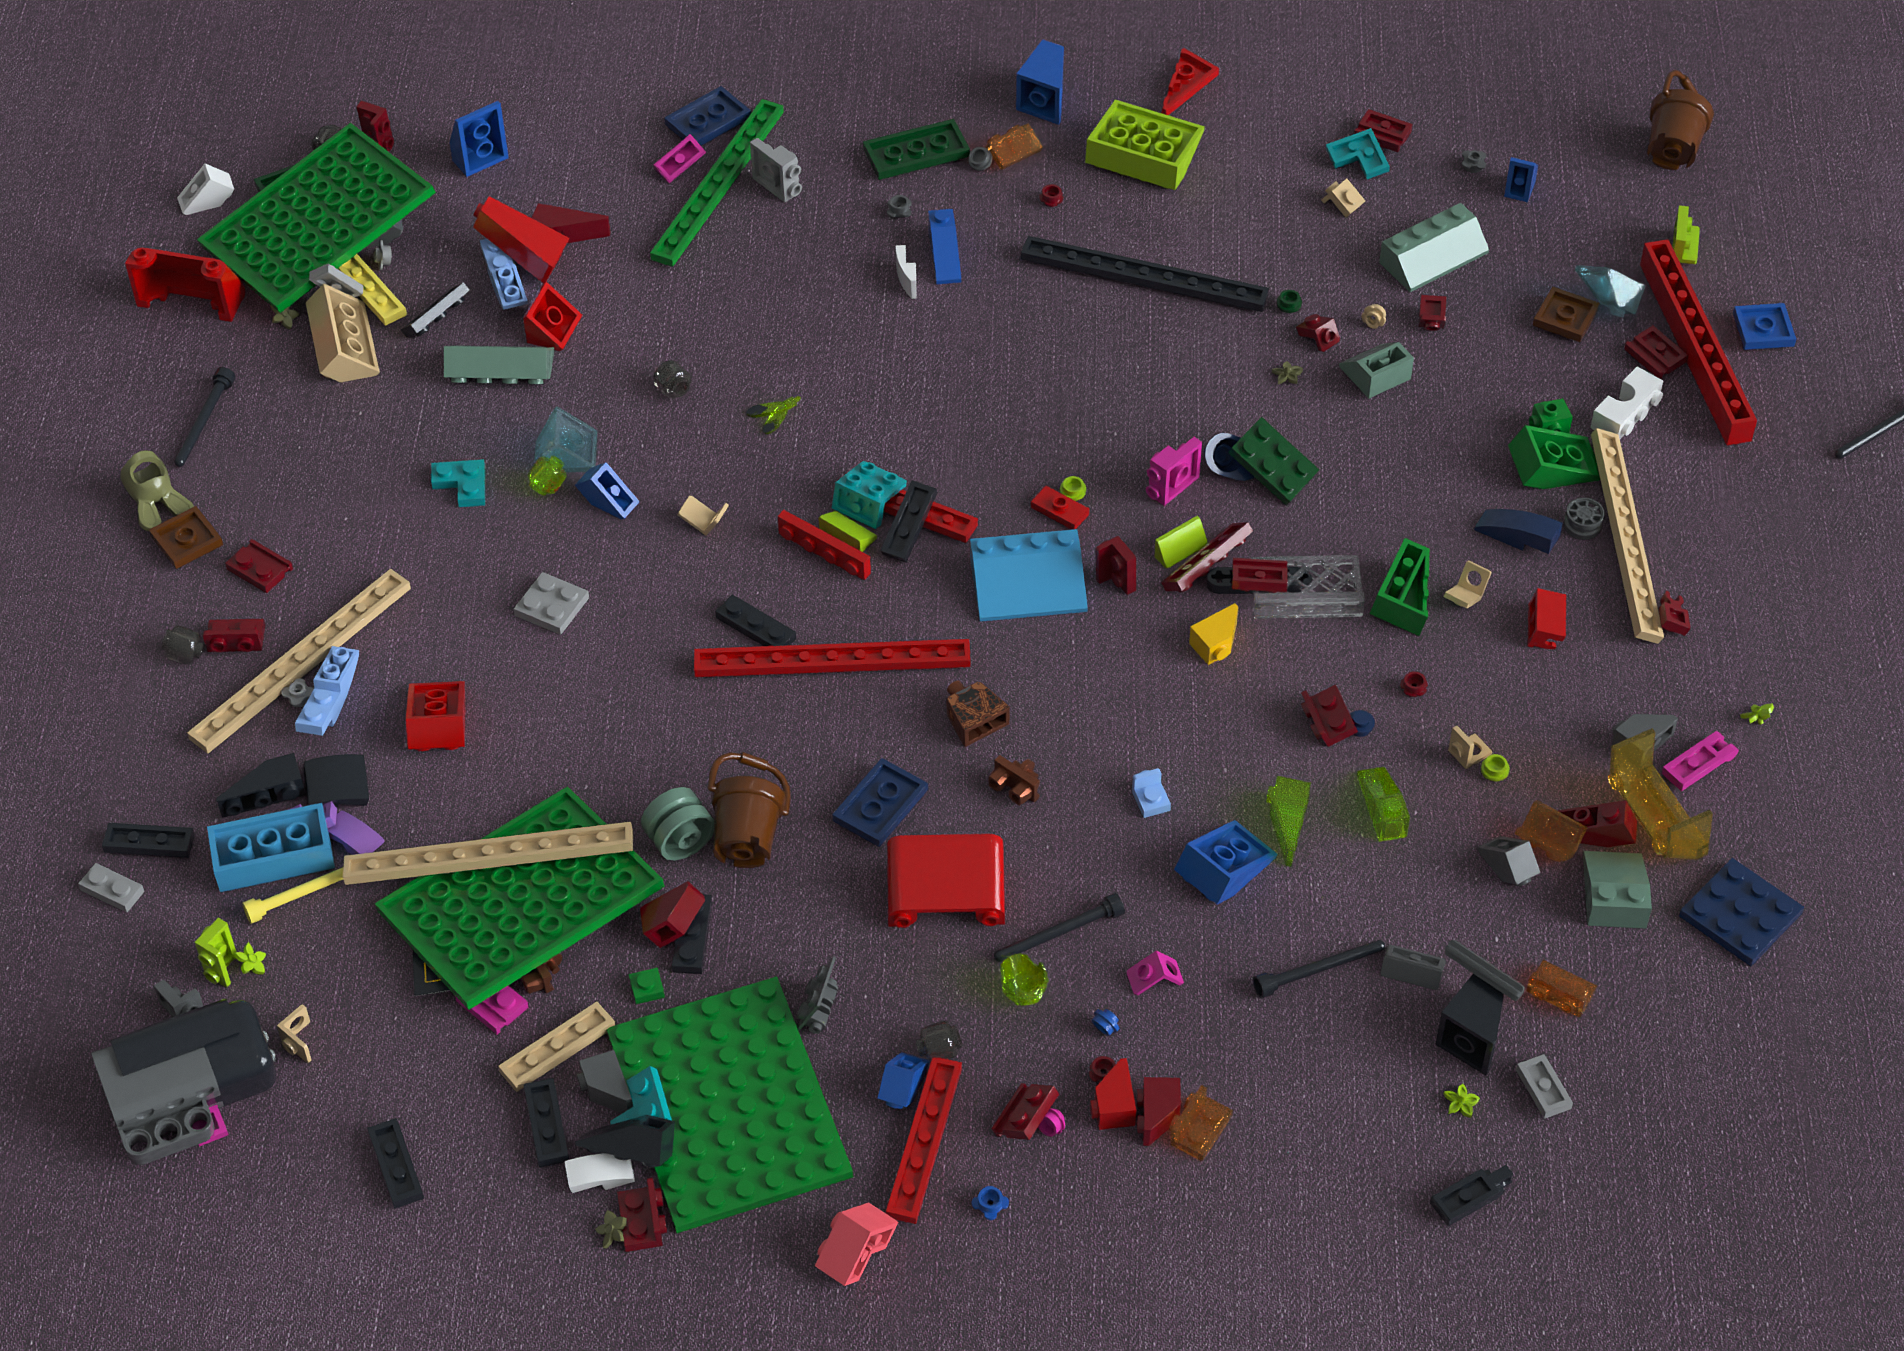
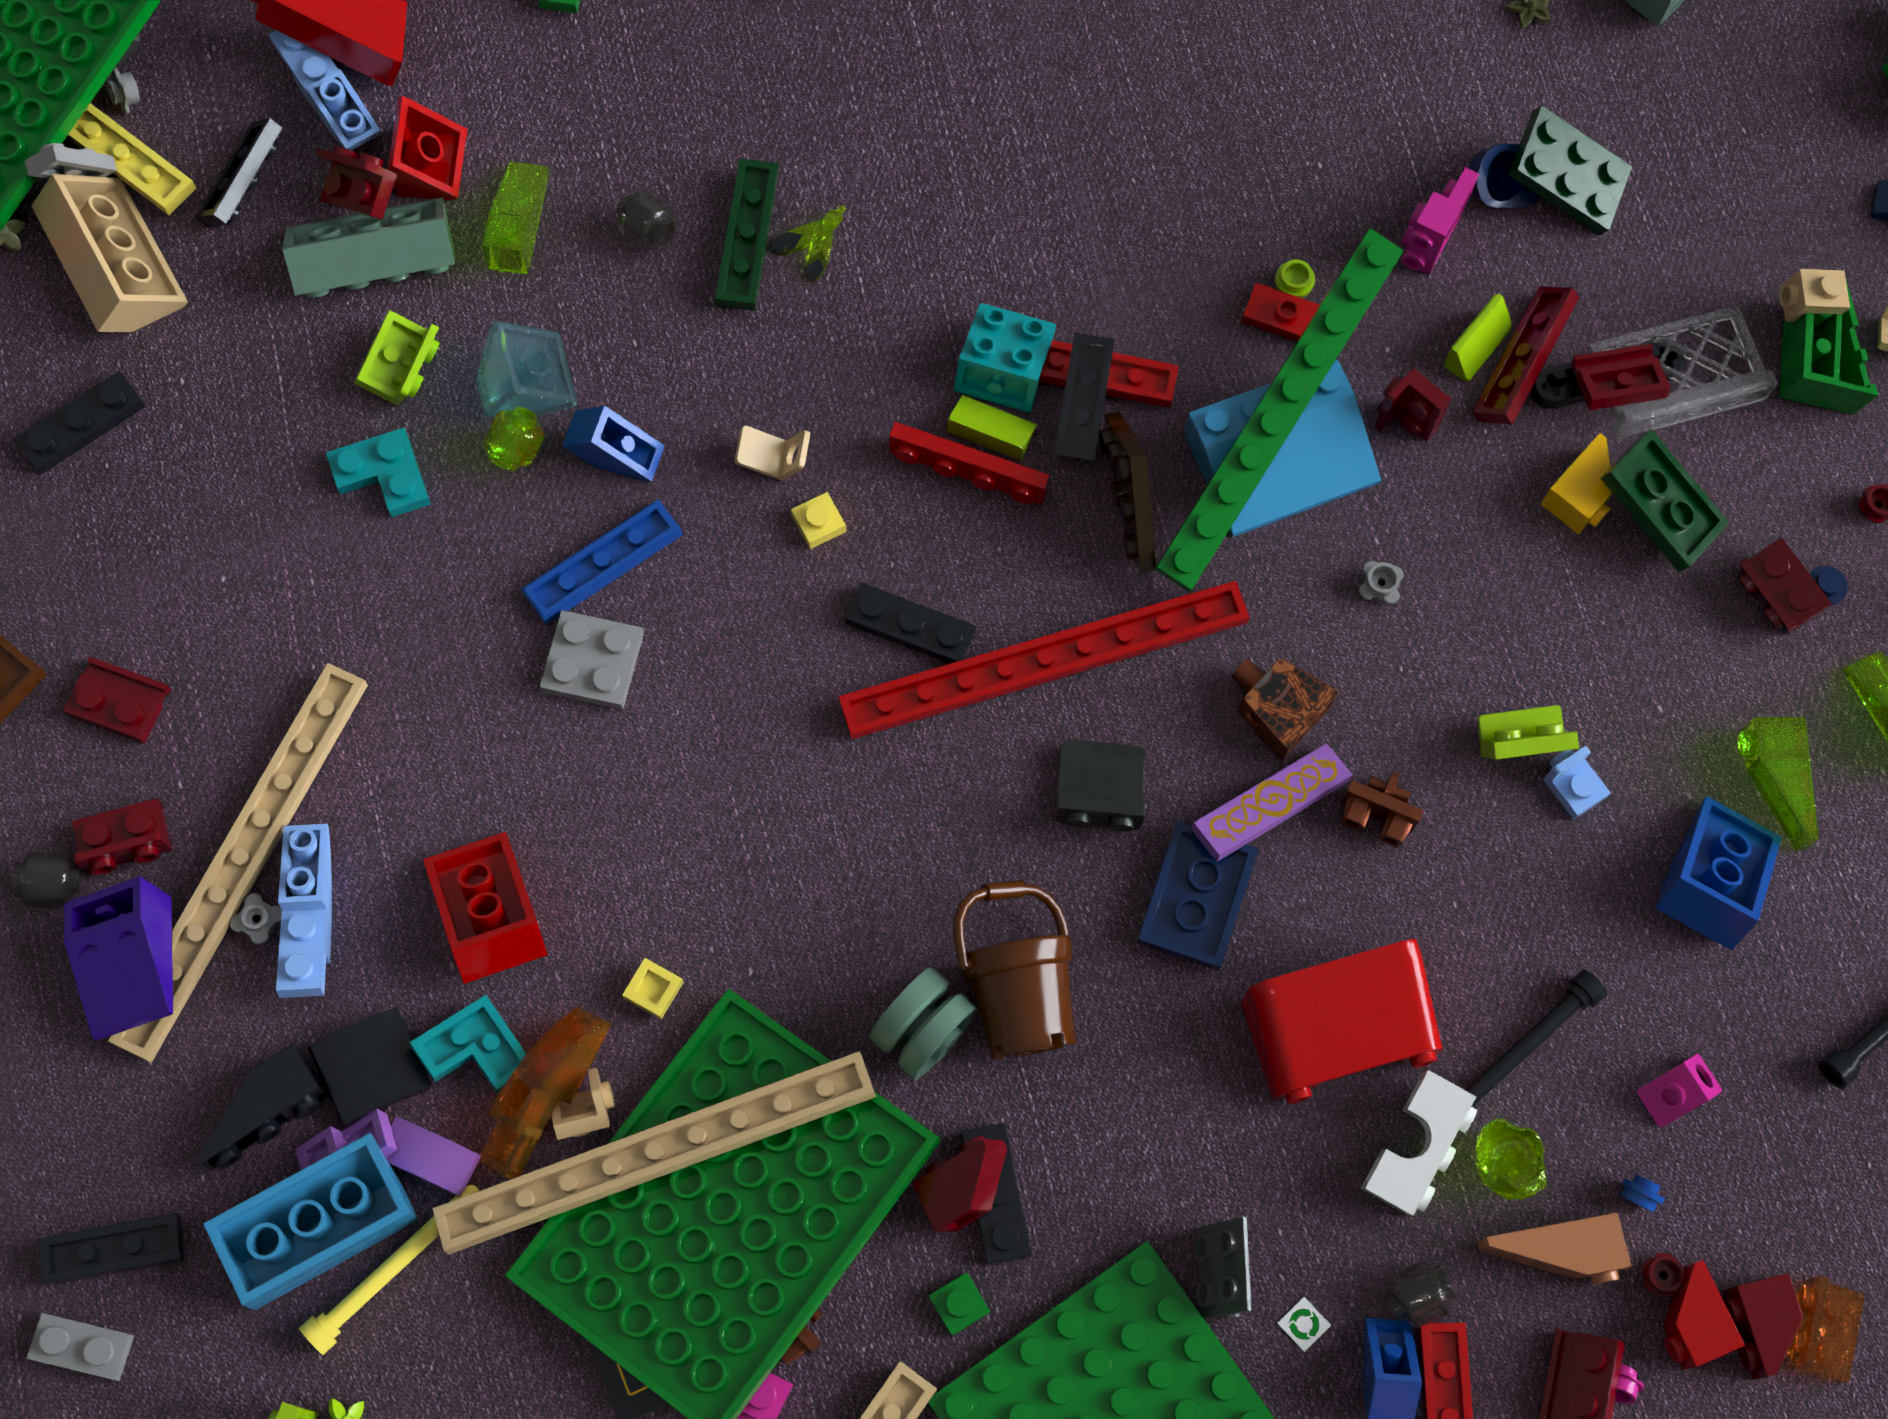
camera: 20 degrees left, 20 degrees up
none -> black plate [14,370,146,475]
none -> dark purple slope [64,876,173,1041]
none -> dark red bracket [316,146,397,220]
none -> lime bracket [353,310,440,406]
none -> teal plate [410,995,534,1094]
none -> clear orange slope [479,1006,611,1179]
none -> clear neon green slope [482,161,550,274]
none -> blue tile [521,499,683,625]
none -> tan bracket [550,1067,615,1140]
none -> light yellow plate [622,958,684,1020]
none -> dark green plate [715,158,779,311]
none -> light yellow plate [791,492,846,549]
none -> pearl dark grey bracket [1055,739,1146,832]
none -> dark brown plate [1099,412,1156,573]
none -> green plate [1154,228,1404,592]
none -> medium lavender tile [1191,743,1353,862]
none -> white sticker [1278,1297,1331,1352]
none -> light grey plate [1359,561,1404,605]
none -> white arch [1360,1070,1477,1216]
none -> lime bracket [1477,705,1579,760]
none -> nougat slope [1477,1213,1632,1285]
none -> dark green plate [1600,429,1729,572]
none -> tan bracket [1779,269,1850,322]

